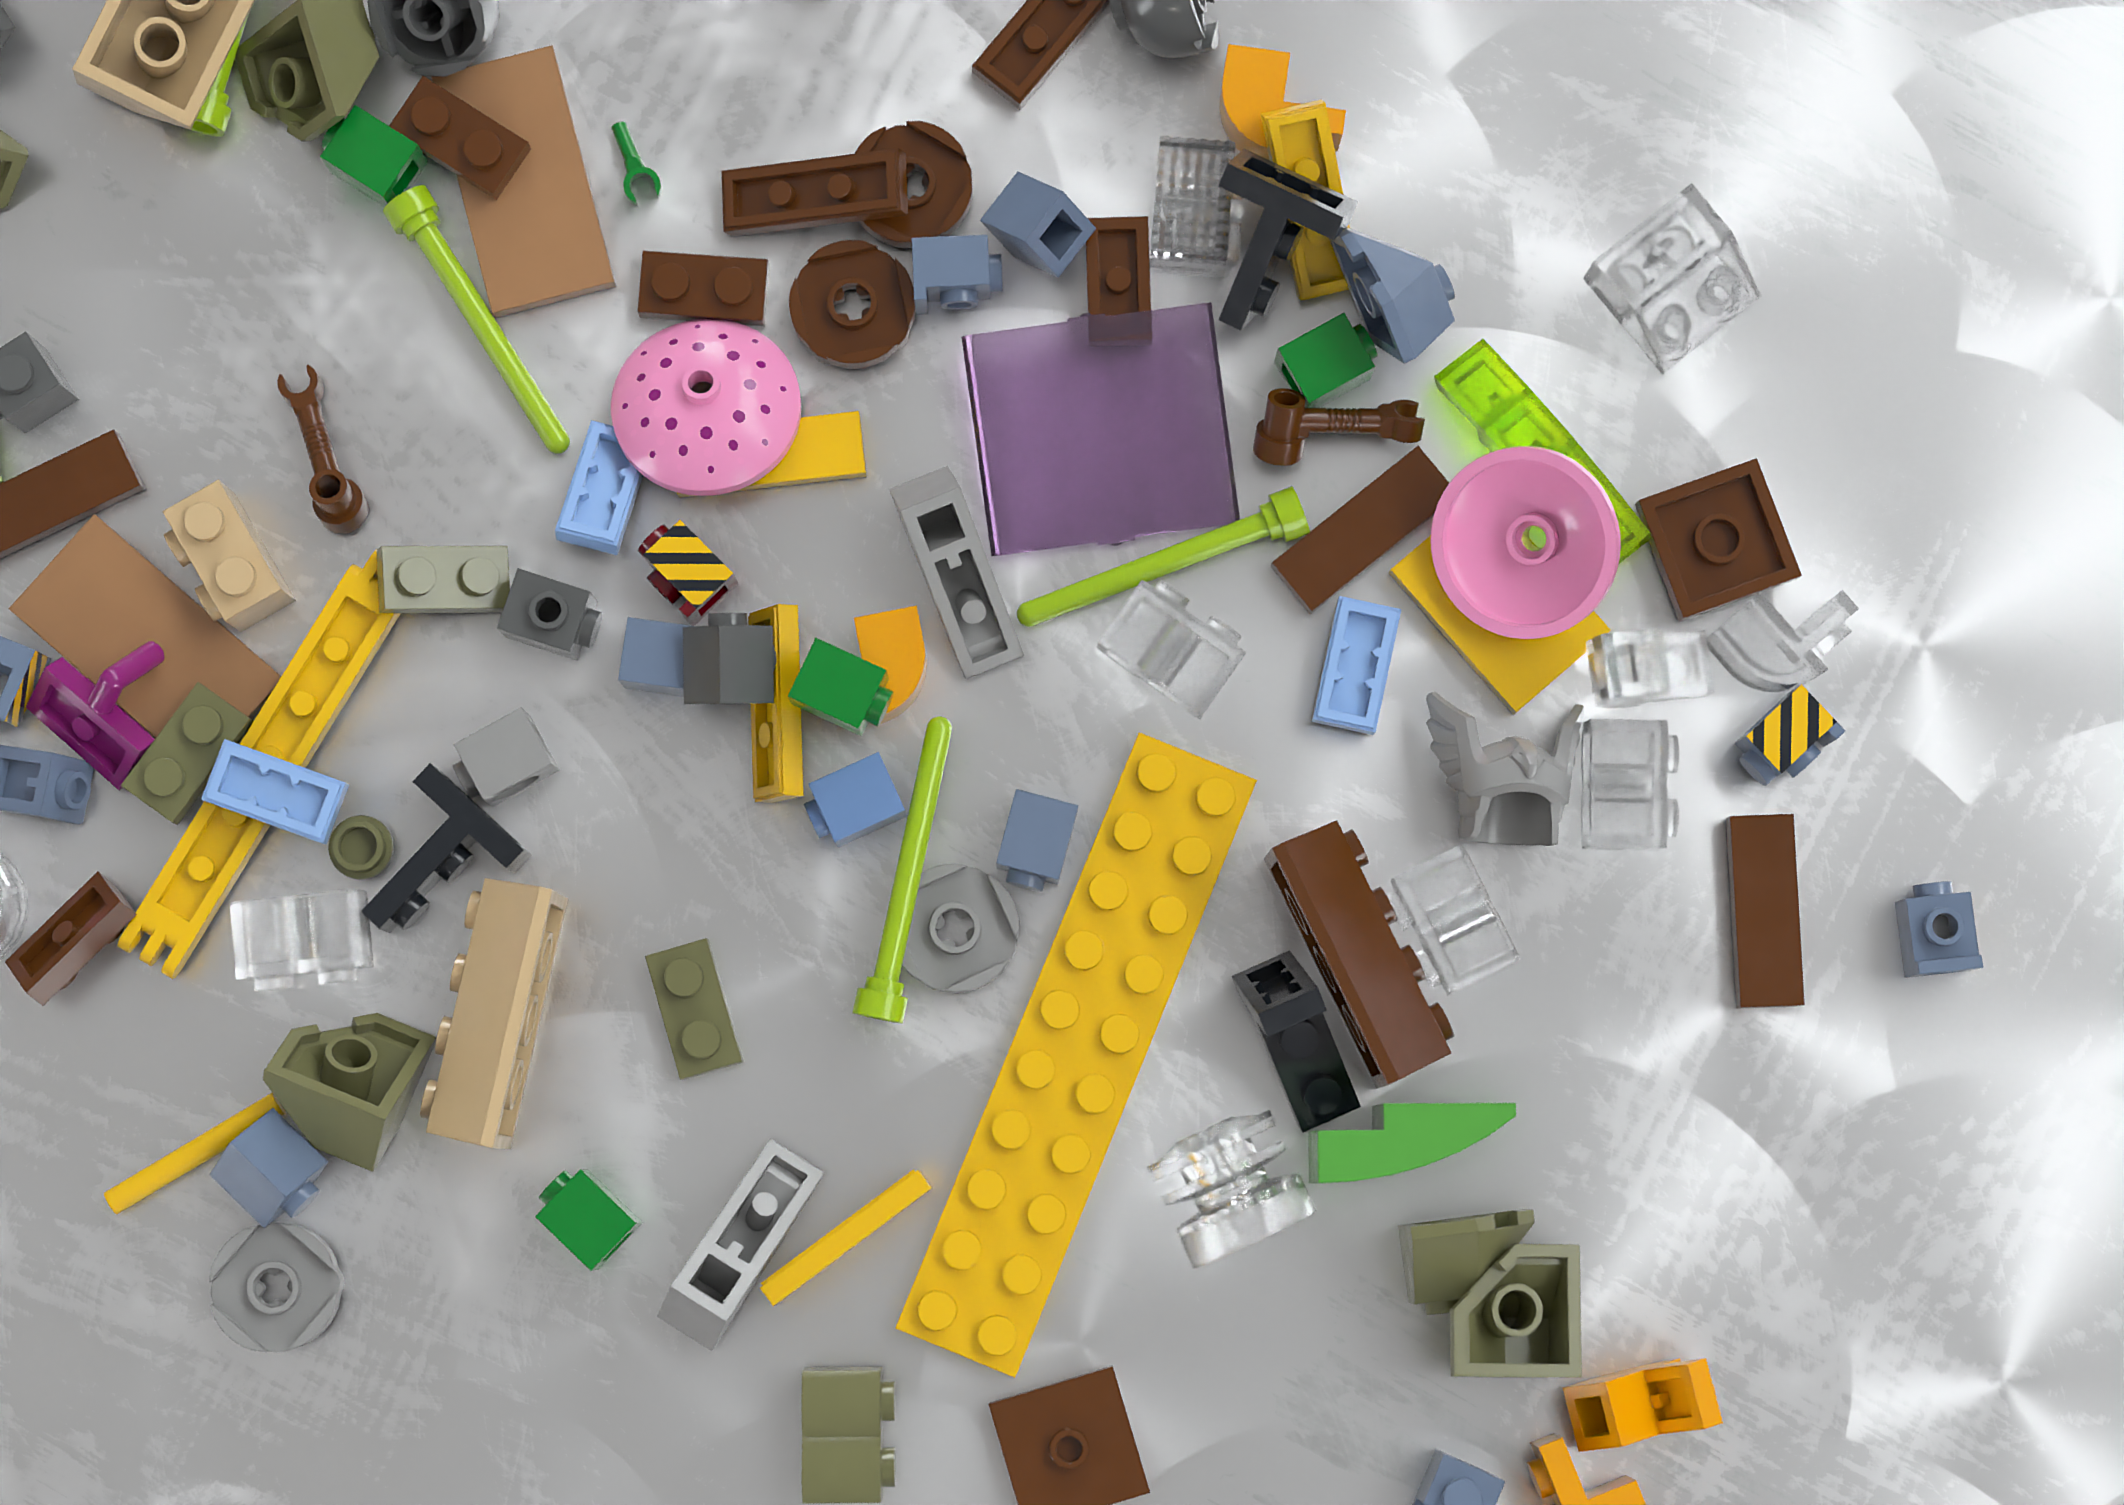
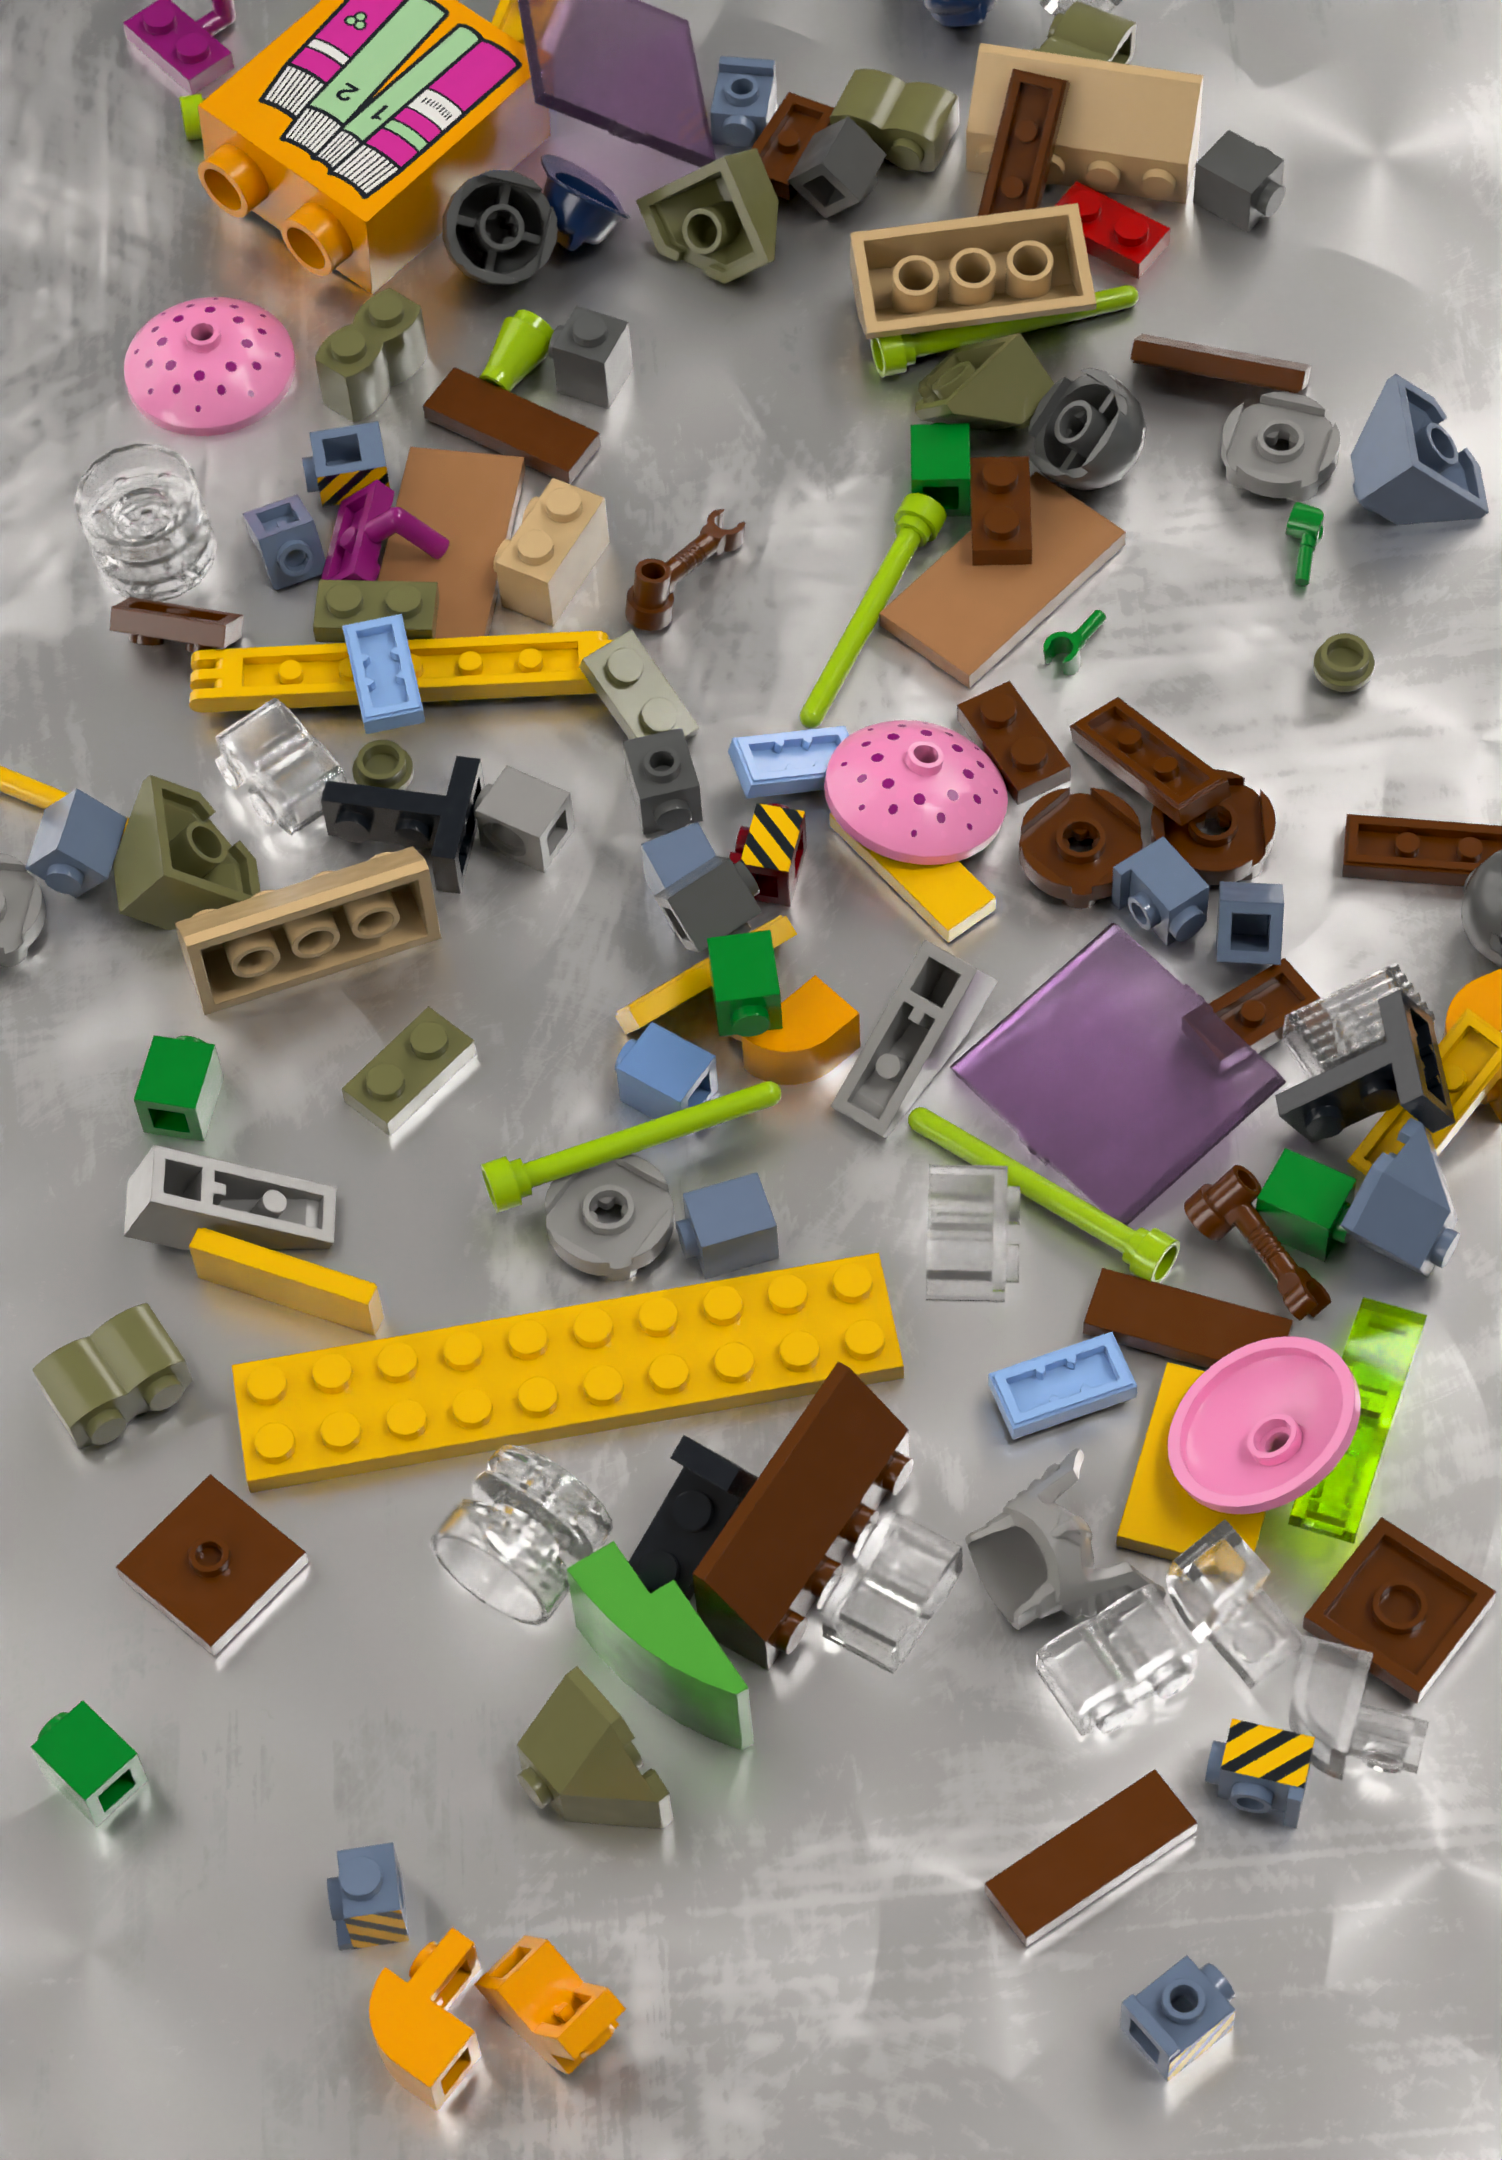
camera: 65 degrees right, 25 degrees down
olive slope [1450,1244,1582,1378] -> none

